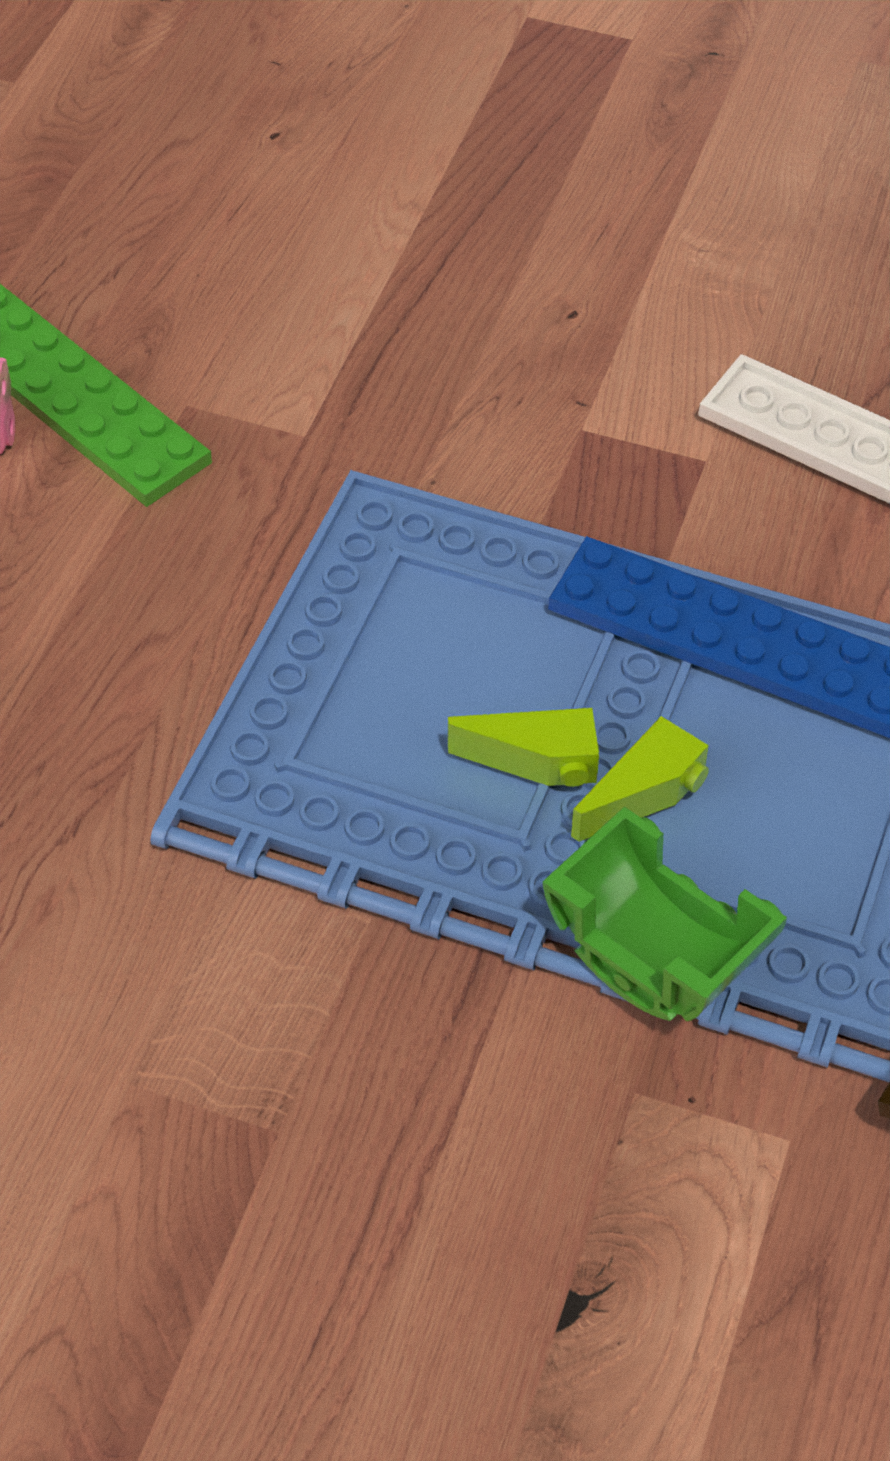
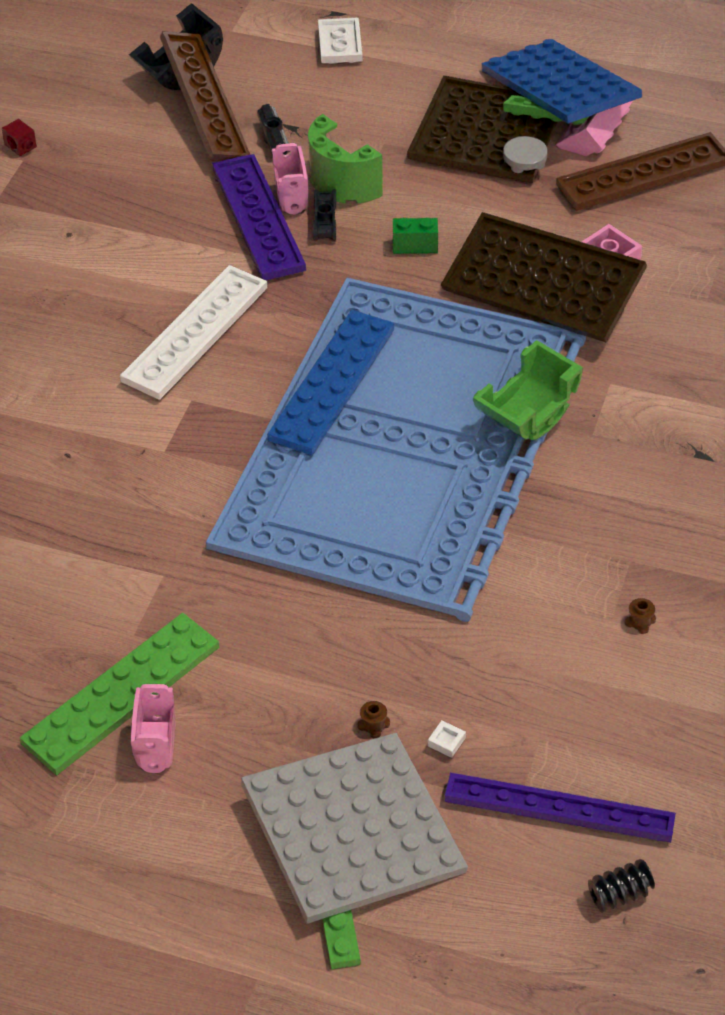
camera: 90 degrees left, 5 degrees down
lime slope [447,708,599,787] -> none
lime slope [571,716,709,842] -> none
none -> reddish brown brick [625,598,656,634]

